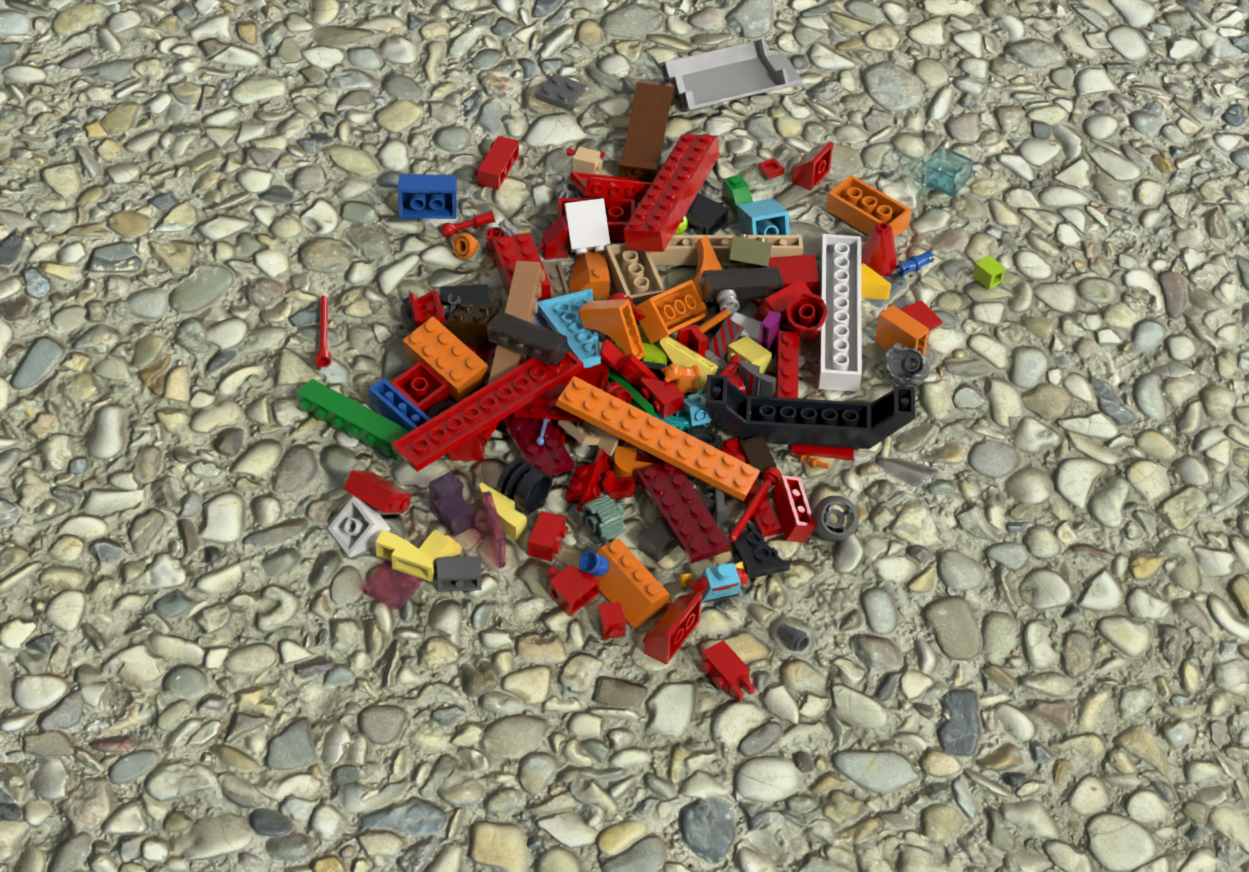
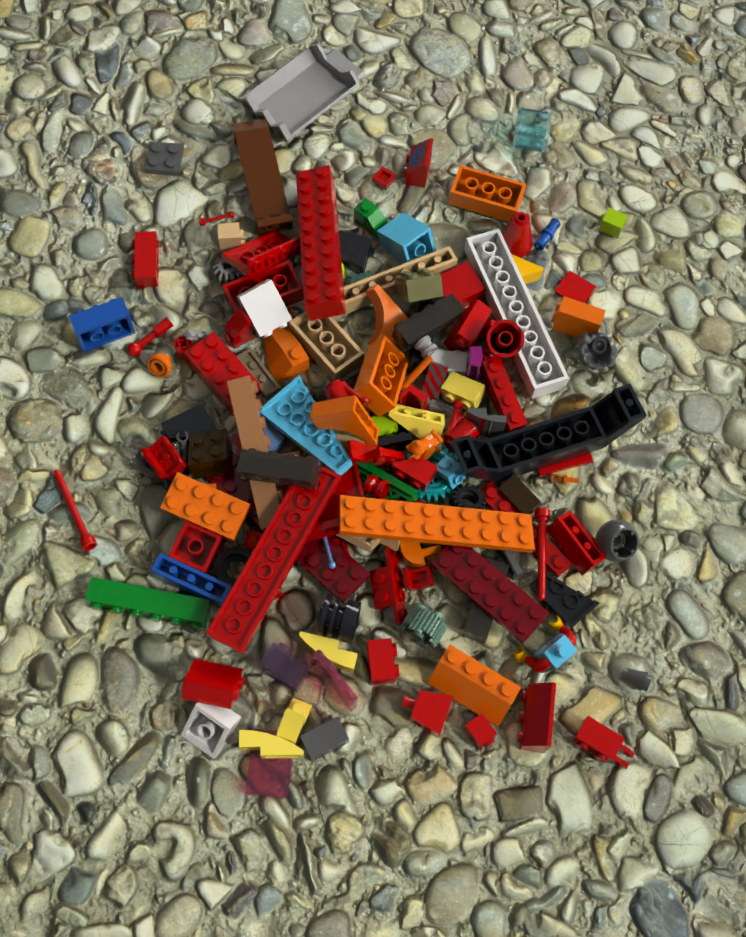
camera: 25 degrees left, 20 degrees up
blue wheel [579,551,609,577] -> none

